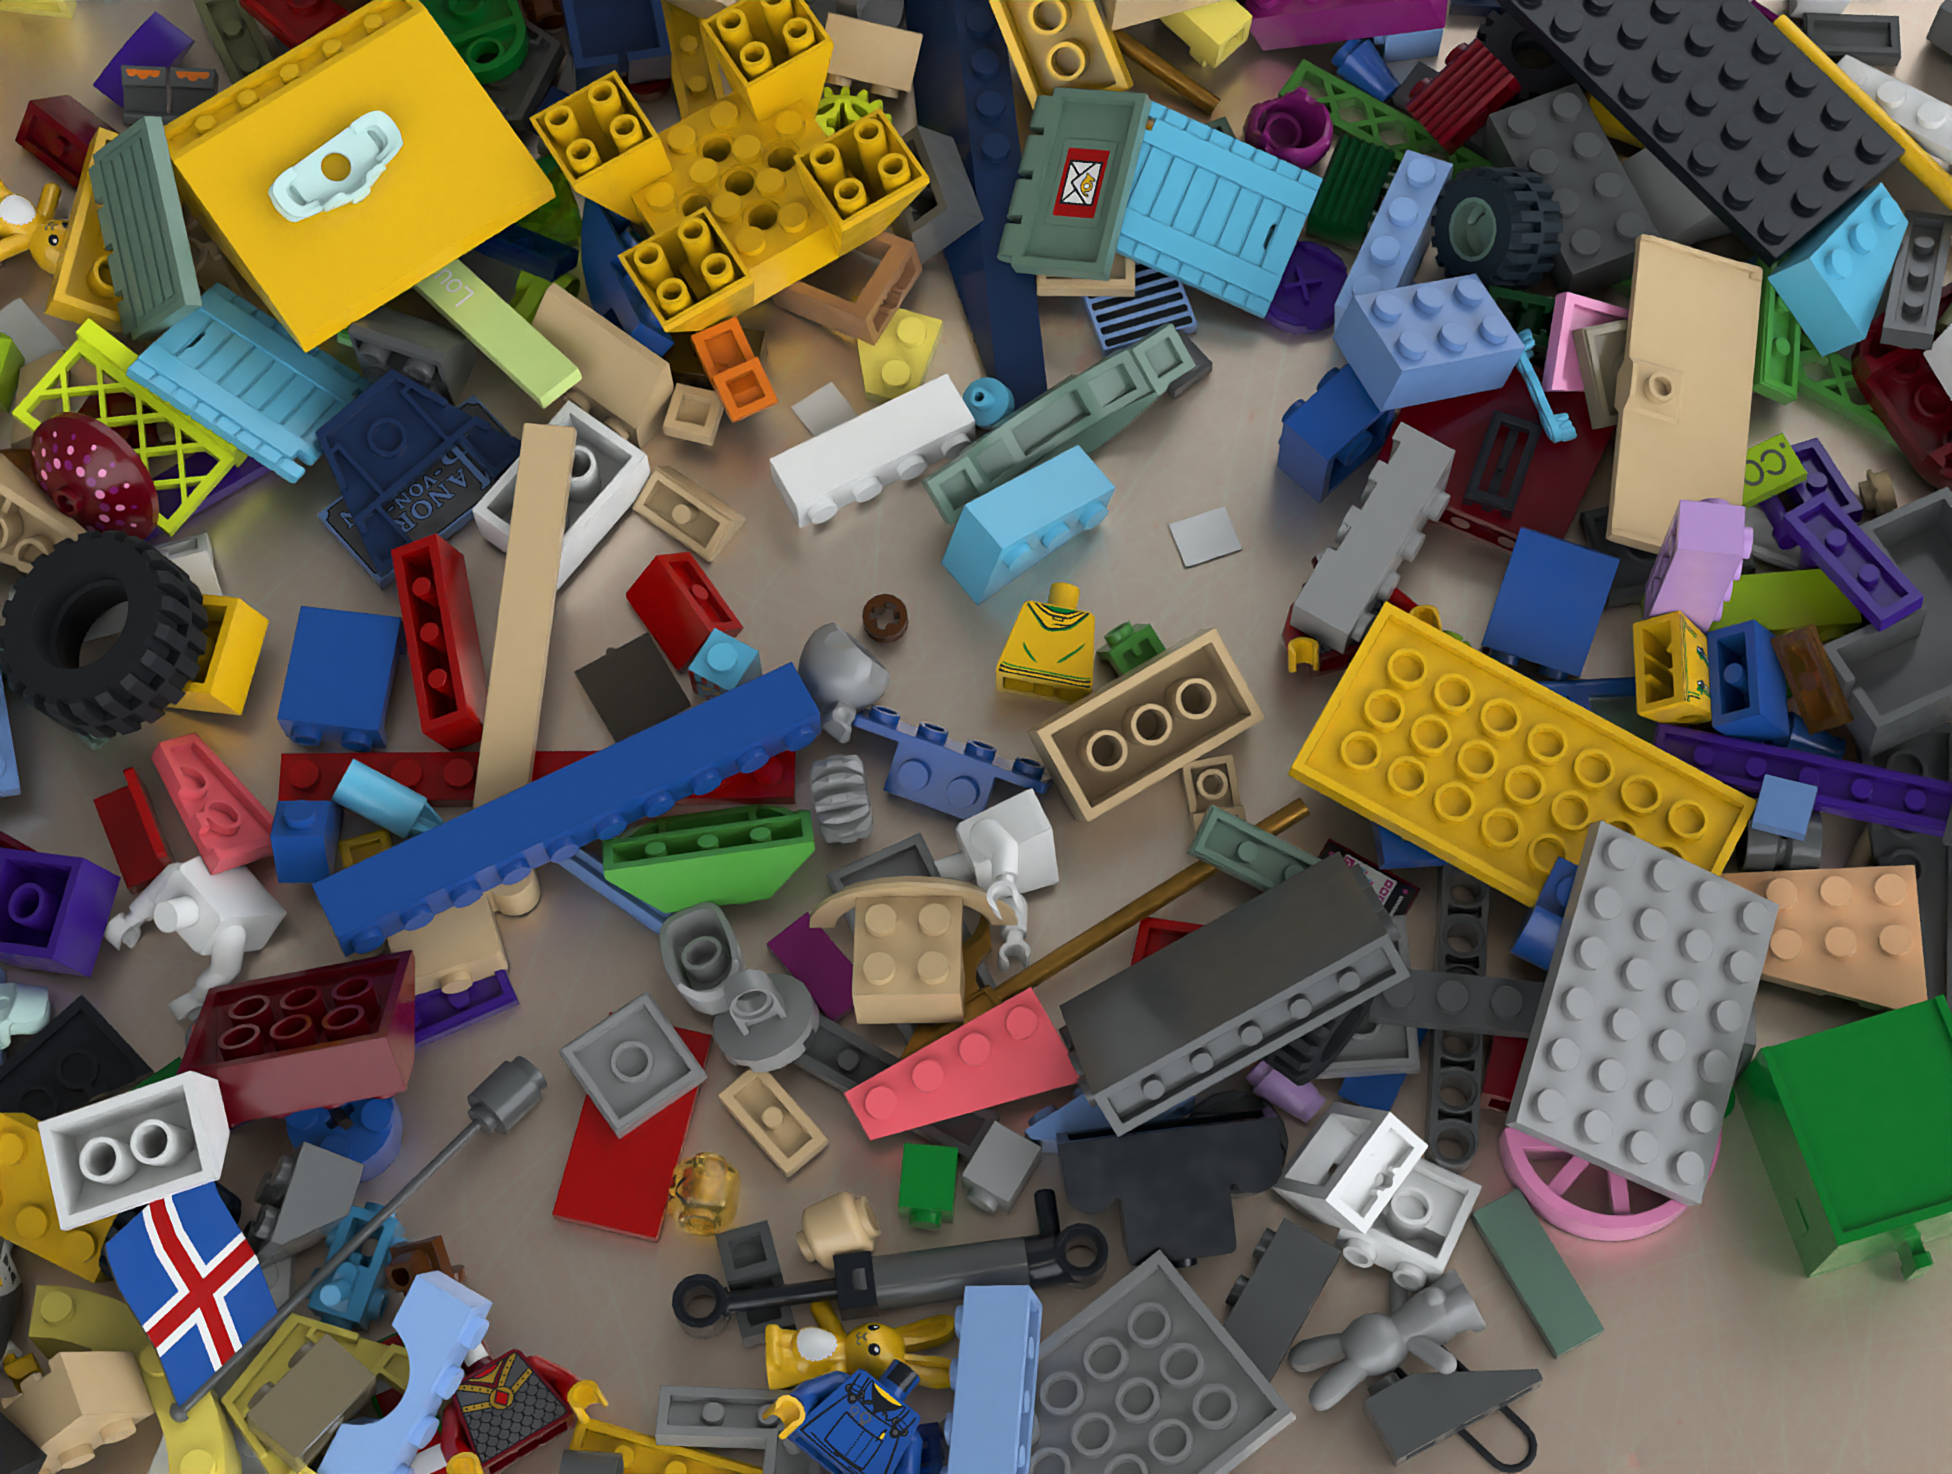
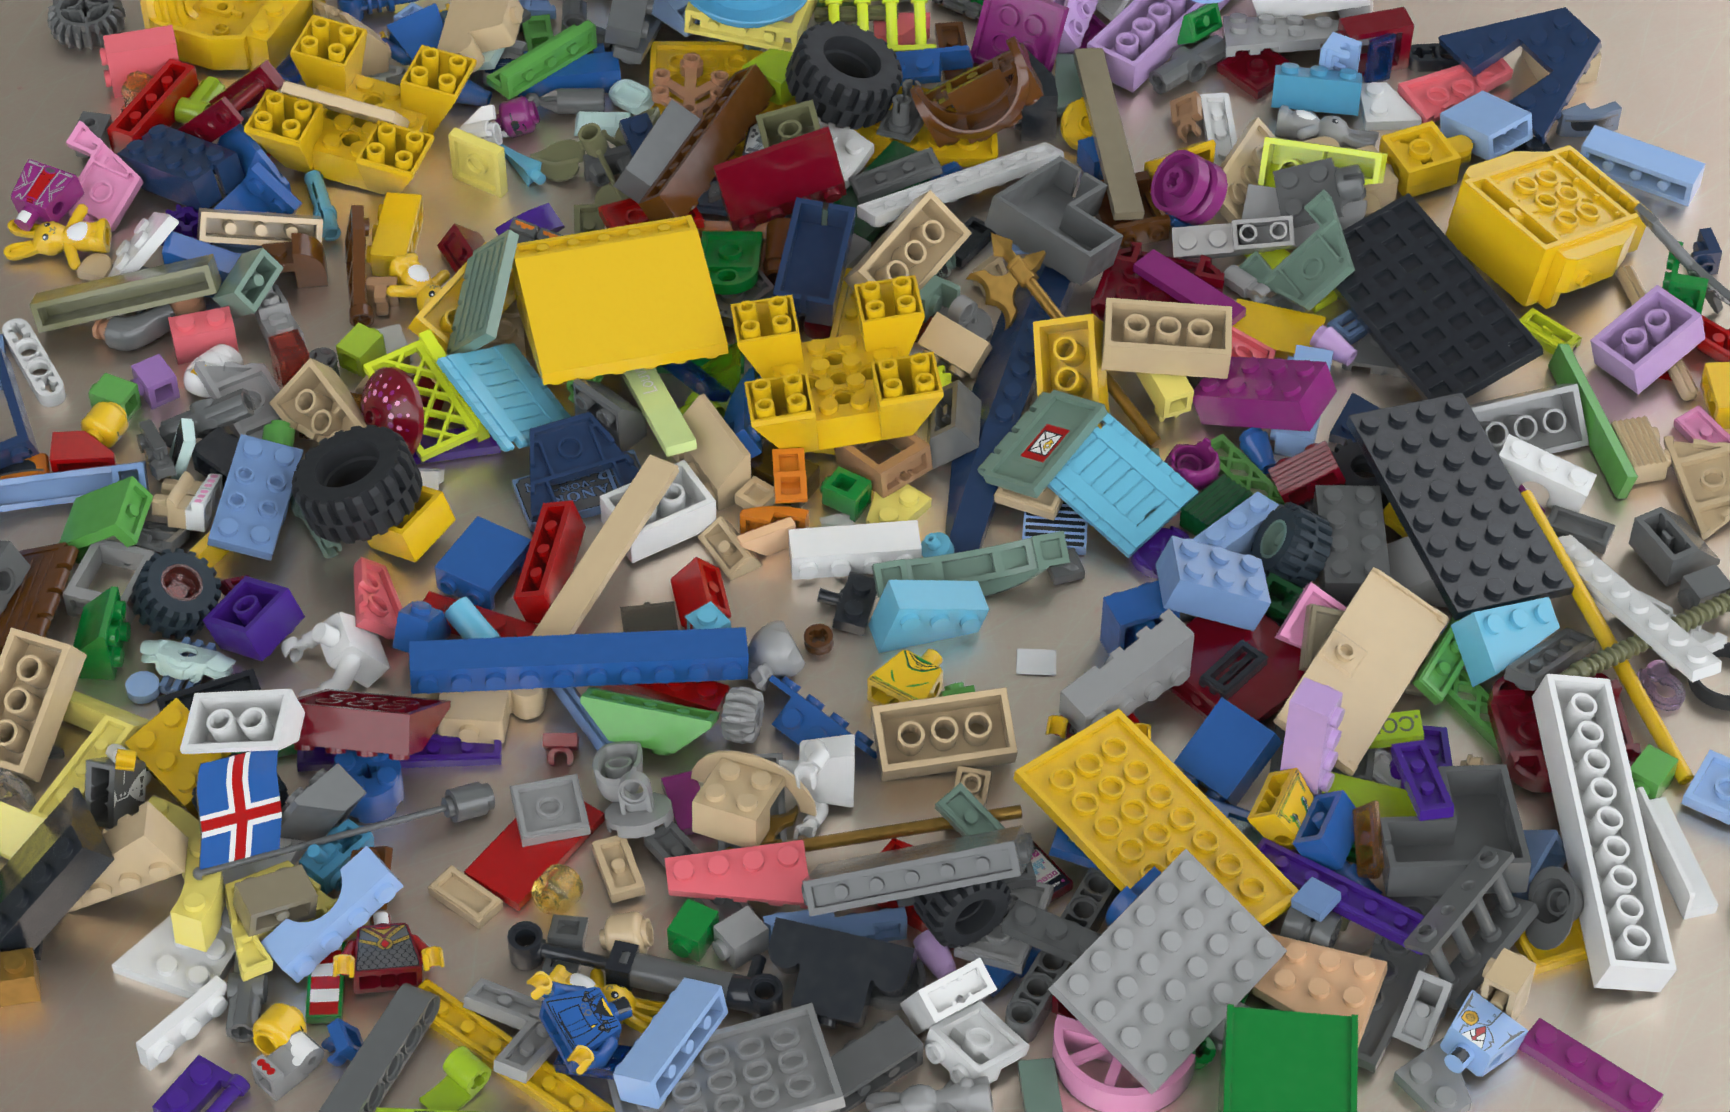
camera: 20 degrees right, 20 degrees down
red panel [93,766,176,895] -> none
light aqua piece [268,111,403,222] -> none
medium azure piece [1515,328,1577,443] -> none
none -> tan tile [427,865,503,930]
none -> dark red tile [543,733,579,766]
none -> light nougat tile [737,517,796,556]
none -> orange slope [740,506,809,535]
none -> black plate [817,572,877,636]
none -> green brick [820,466,872,522]

